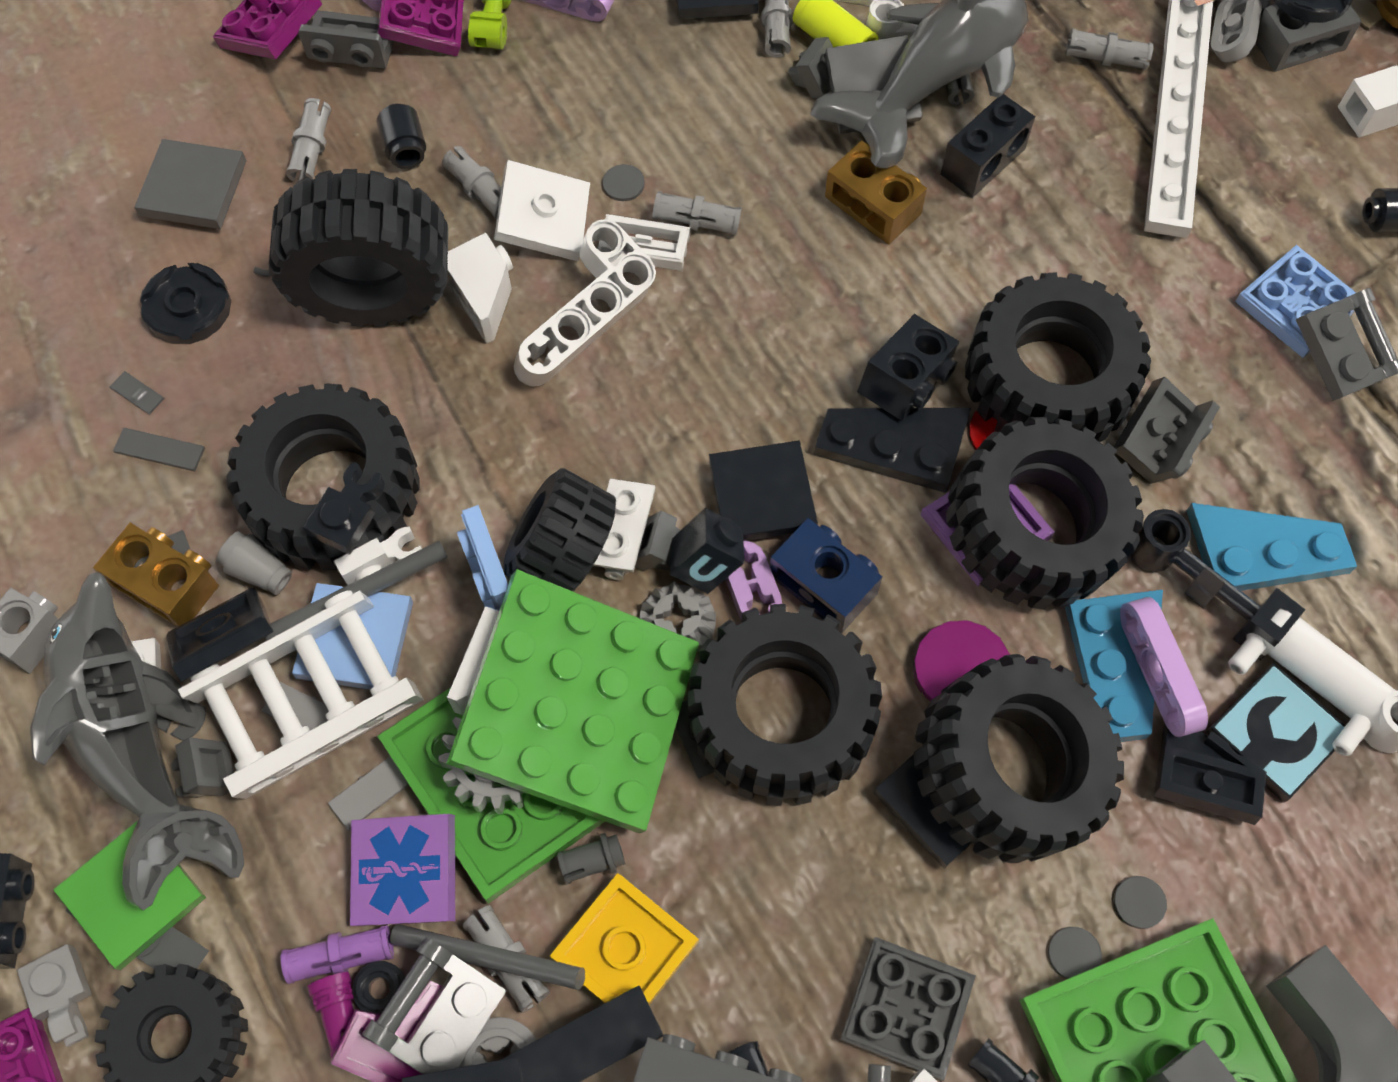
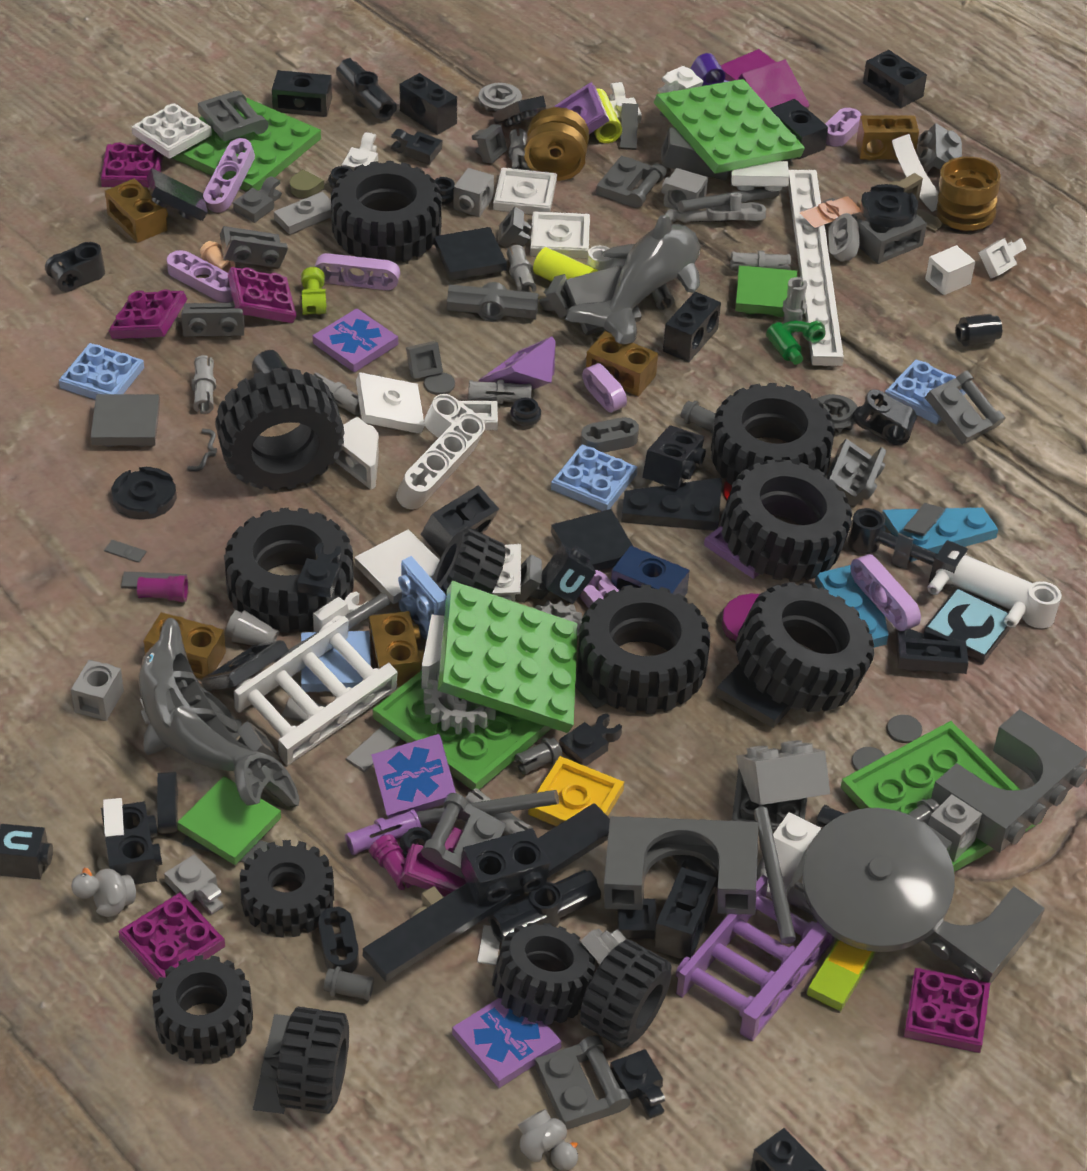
camera: 15 degrees left, 20 degrees down
none -> light blue tile [59,343,144,400]
none -> magenta pin [137,575,188,602]
none -> black beam [157,772,178,834]
none -> medium lavender tile [312,308,398,372]
none -> white tile [355,529,440,604]
none -> pearl gold brick [369,611,424,687]
none -> dark grey tile [406,341,443,379]
none -> black brick [420,485,499,558]
none -> dark grey piece [447,282,539,322]
none -> medium lavender slope [479,336,555,389]
none -> black plate [510,397,541,426]
none -> light blue tile [551,444,638,511]
none -> black plate [559,713,622,766]
none -> dark grey beam [581,417,639,453]
none -> lavender beam [582,363,627,412]
none -> dark grey pin [680,401,715,434]
none -> bright green tile [735,265,798,317]
none -> light grey slope [736,740,830,805]
none -> green plant [766,320,826,365]
none -> light grey pin [782,277,807,336]
none -> dark grey gear [817,394,858,433]
none -> black piece [853,389,917,445]
none -> dark grey window [903,503,945,536]

